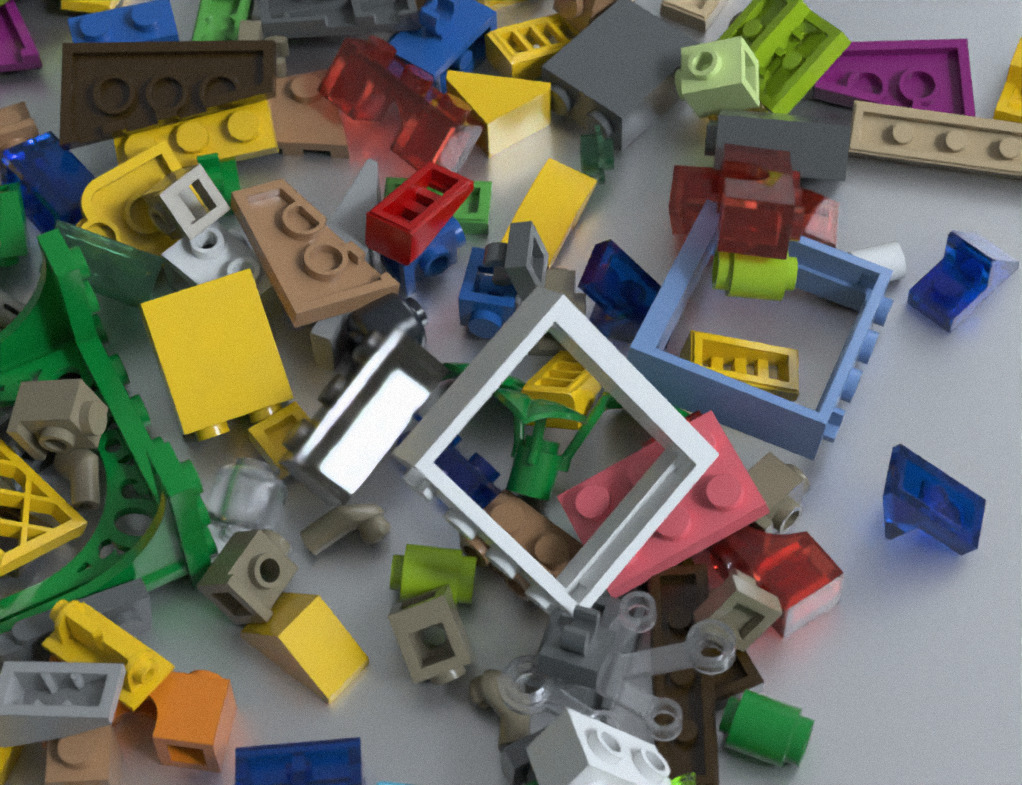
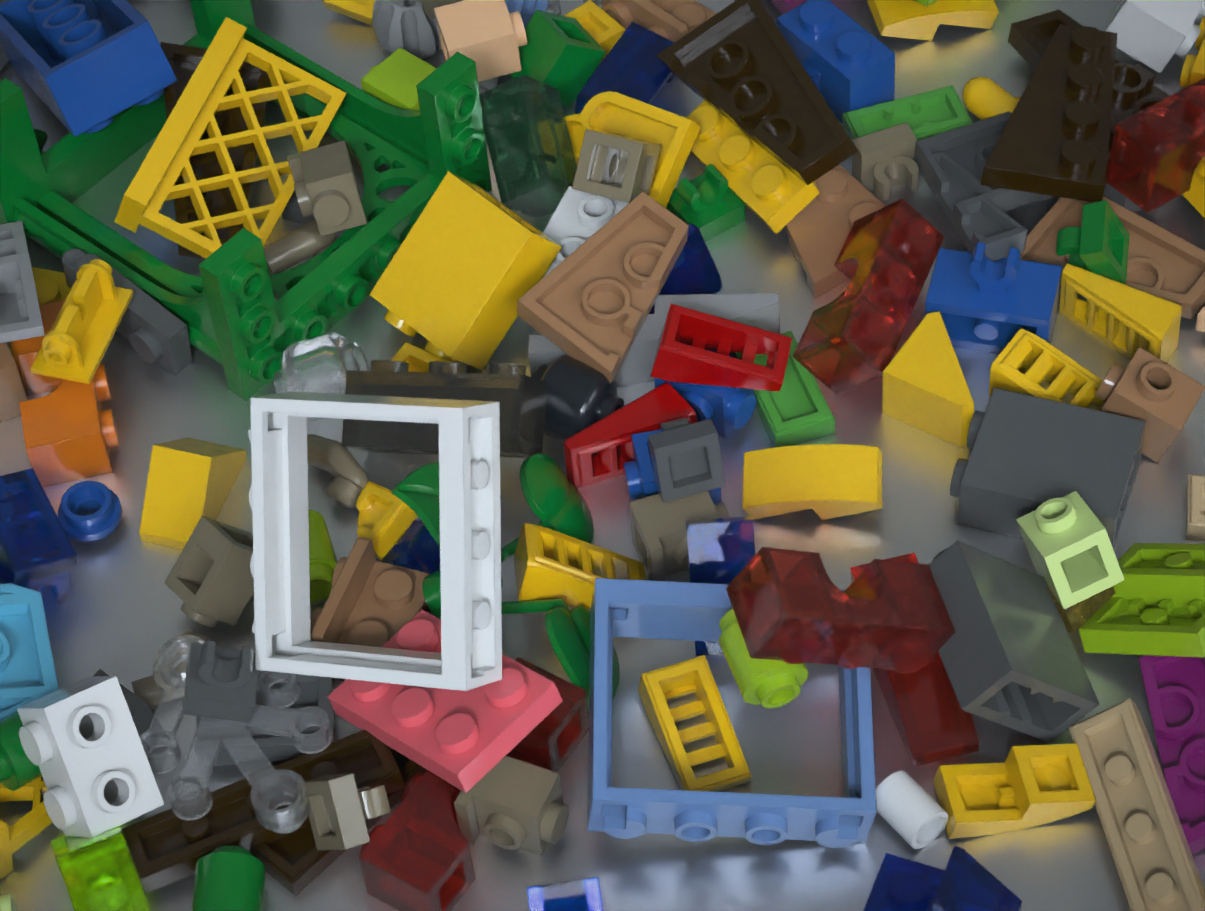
camera: 70 degrees right, 5 degrees down
dark tan brick [196,529,299,625] -> none
clear green plate [579,125,614,185] -> none
none -> blue plate [57,481,122,541]
none -> yellow tile [356,481,418,561]
none -> red slope [563,382,697,489]
none -> yellow slope [932,743,1096,839]

